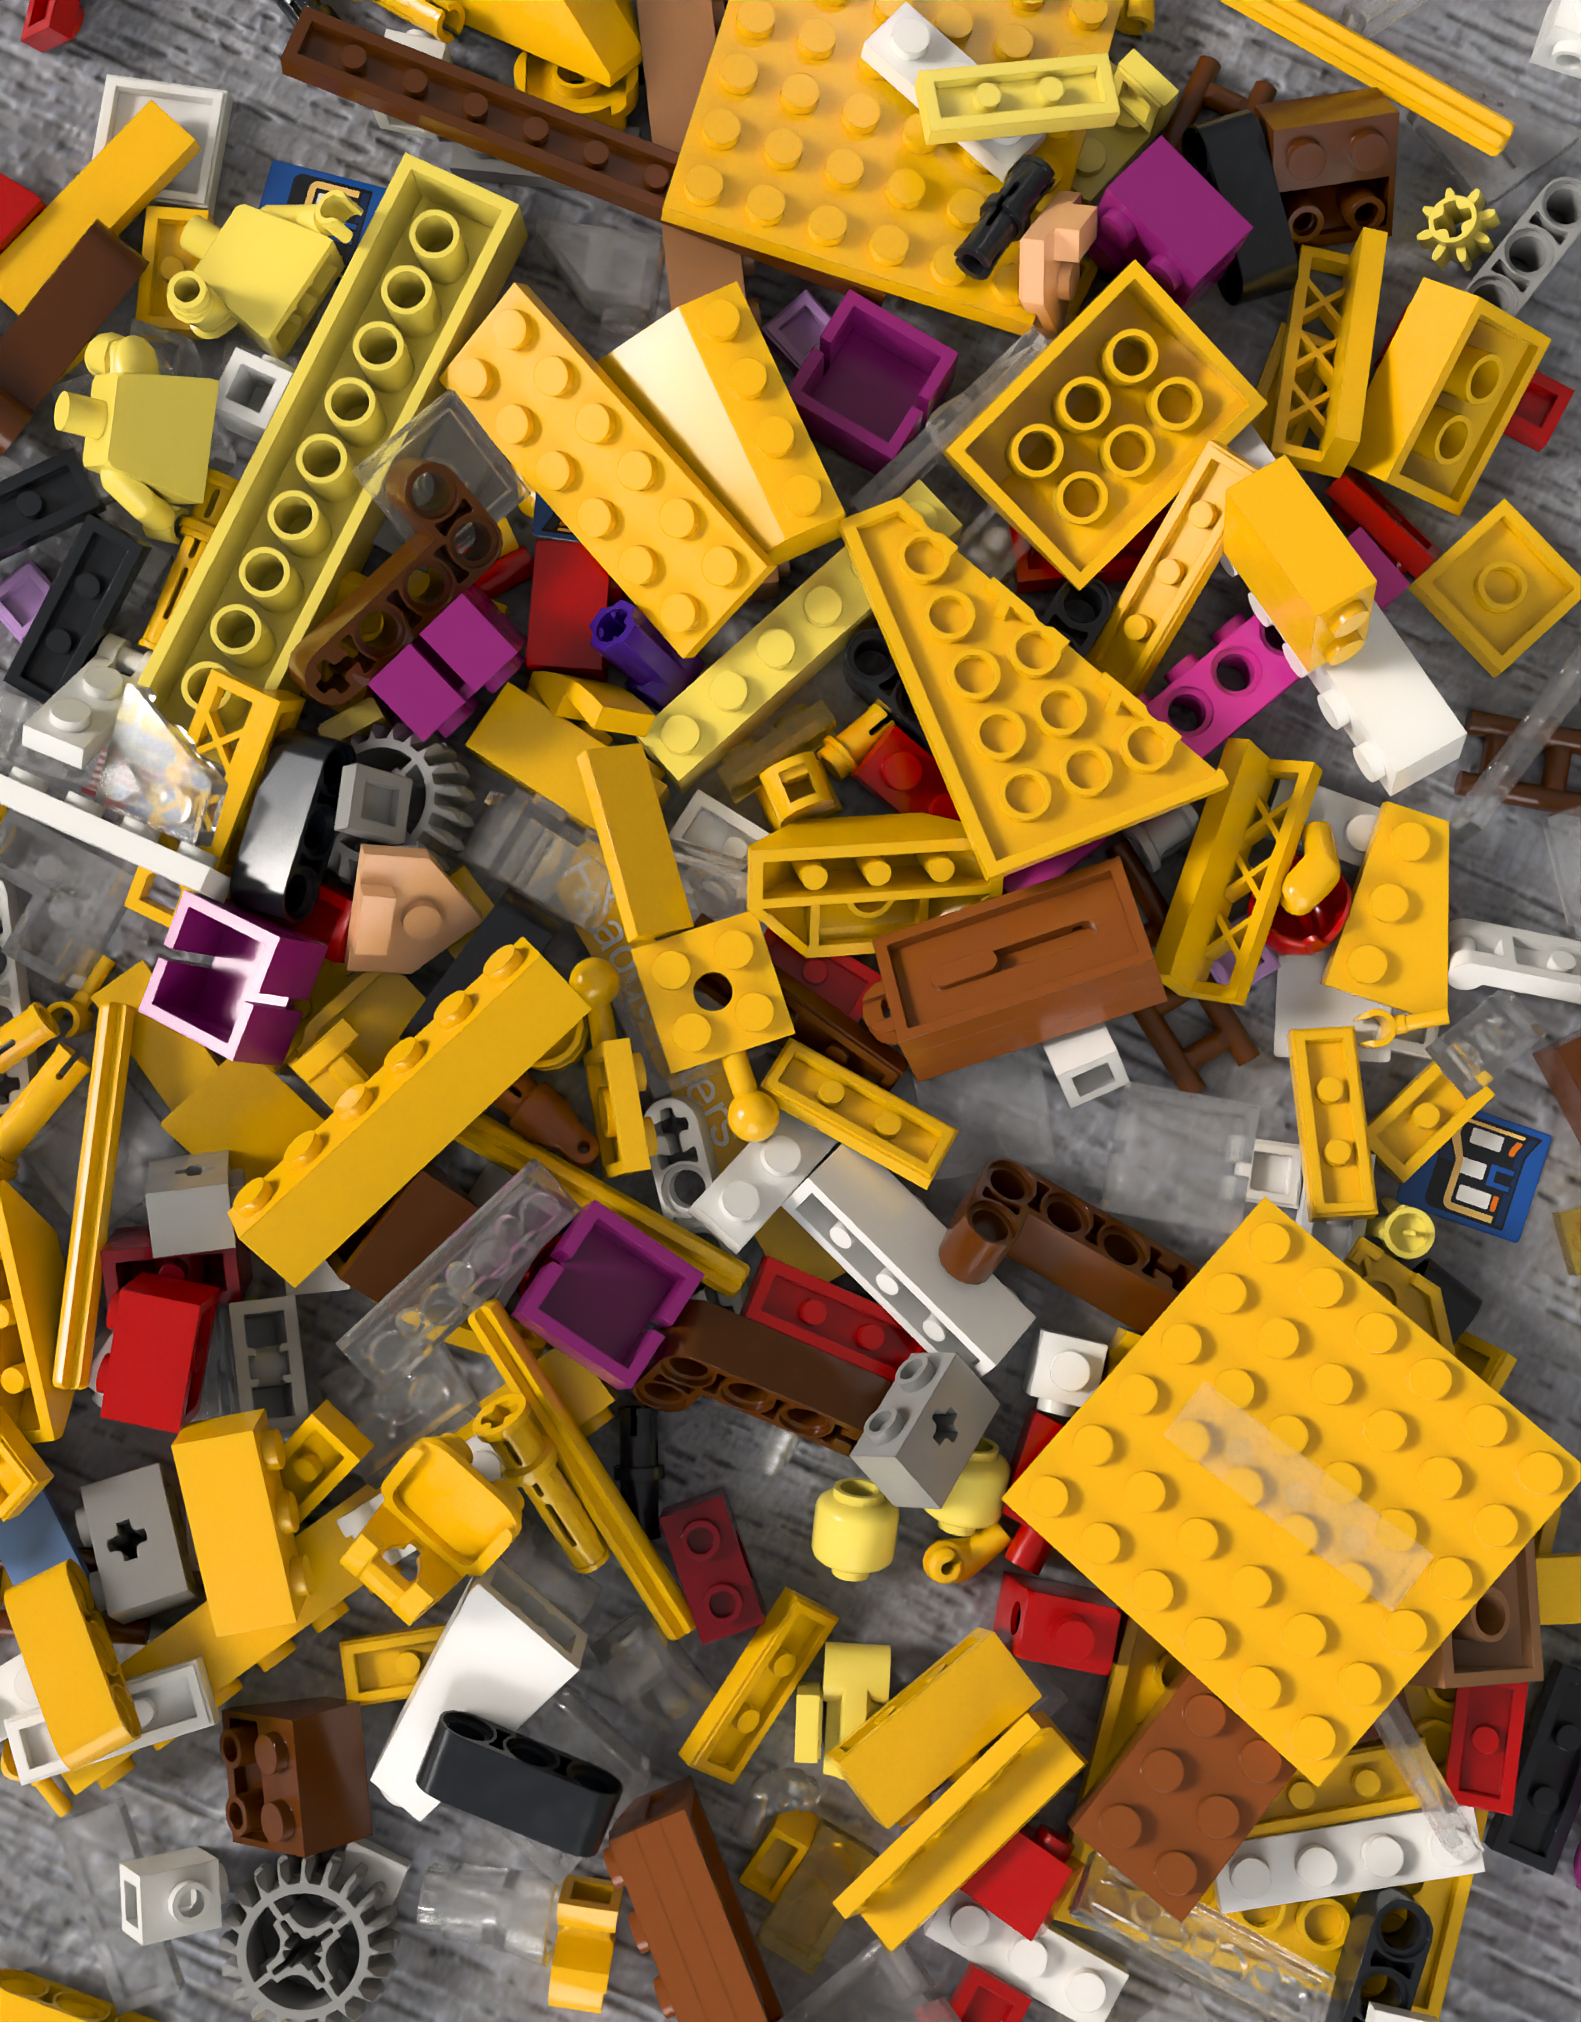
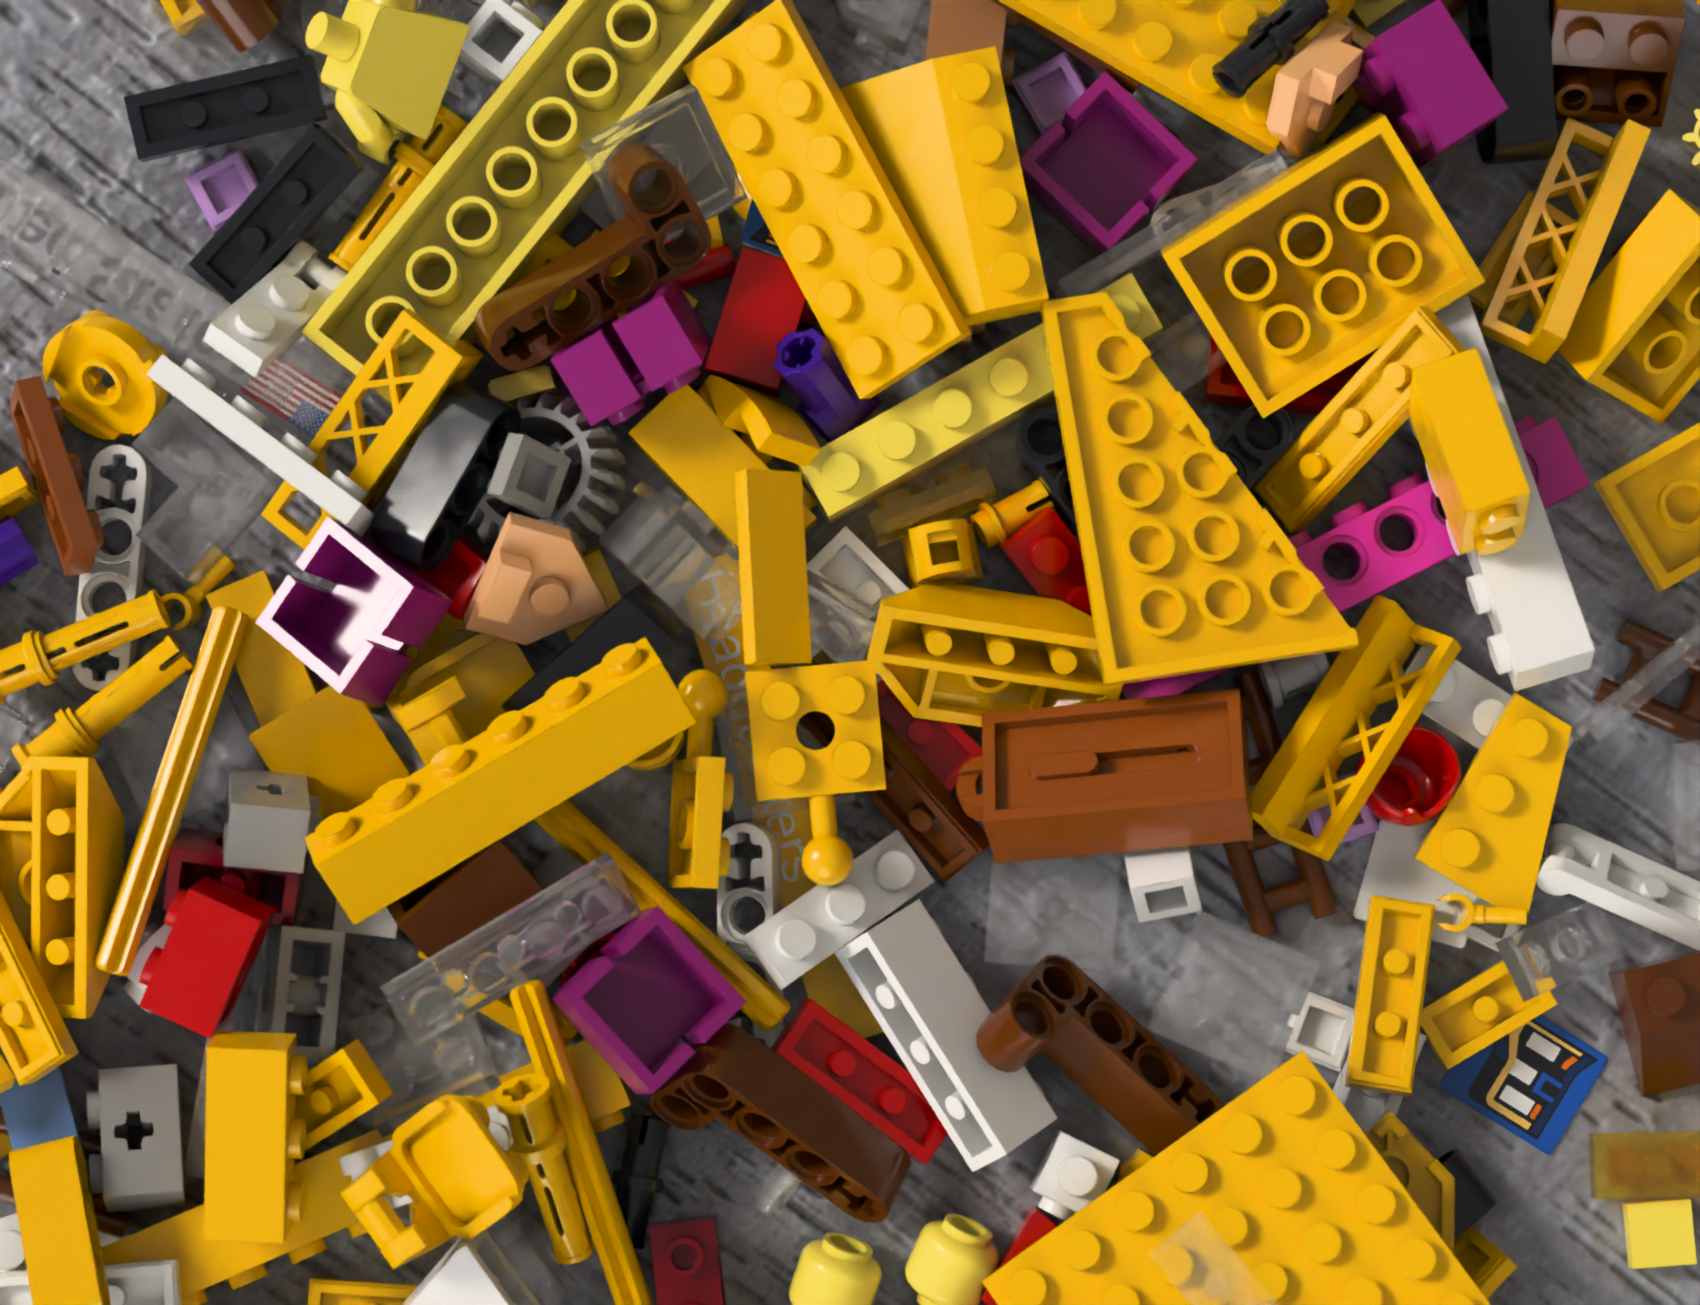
camera: 10 degrees right, 0 degrees up
clear wing [94,683,229,847] -> none
dark orange piece [492,1073,600,1169] -> none
yellow tile [758,1037,959,1190] -> none
light grey brick [849,1352,1000,1509] -> none
yellow arm [1280,821,1341,916] -> none
red plate [1325,467,1443,579] -> none
light yellow piece [1365,1197,1435,1261] -> none

